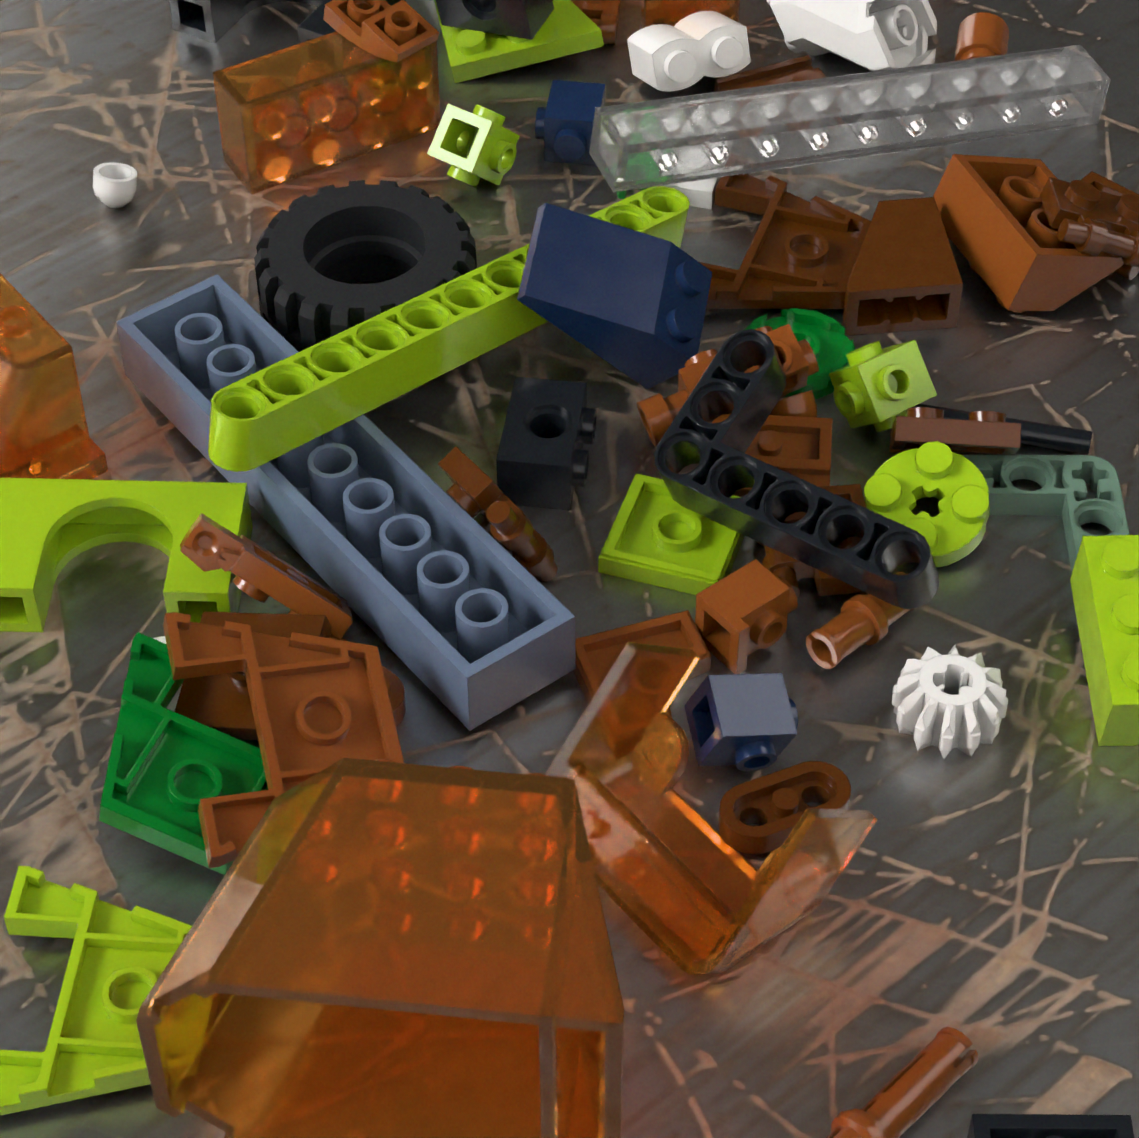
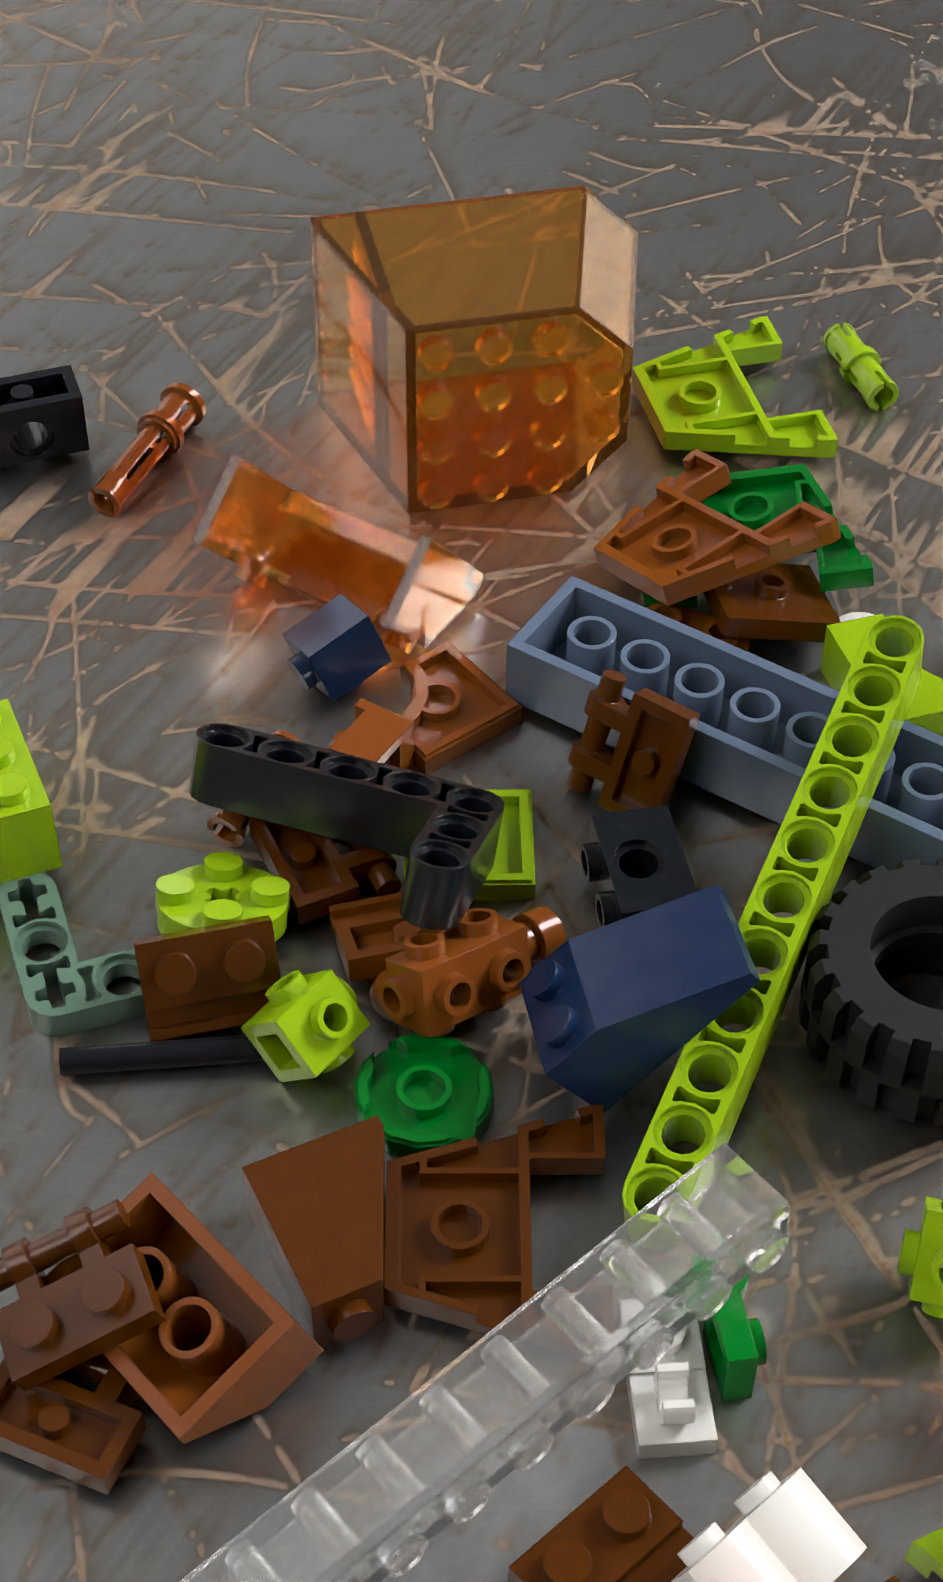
camera: 160 degrees right, 0 degrees up
dark orange hinge [180,513,353,640] -> none
dark blue brick [535,80,605,166] -> none
reddish brown plate [718,761,851,854] -> none
white gear [891,645,1008,759] -> none

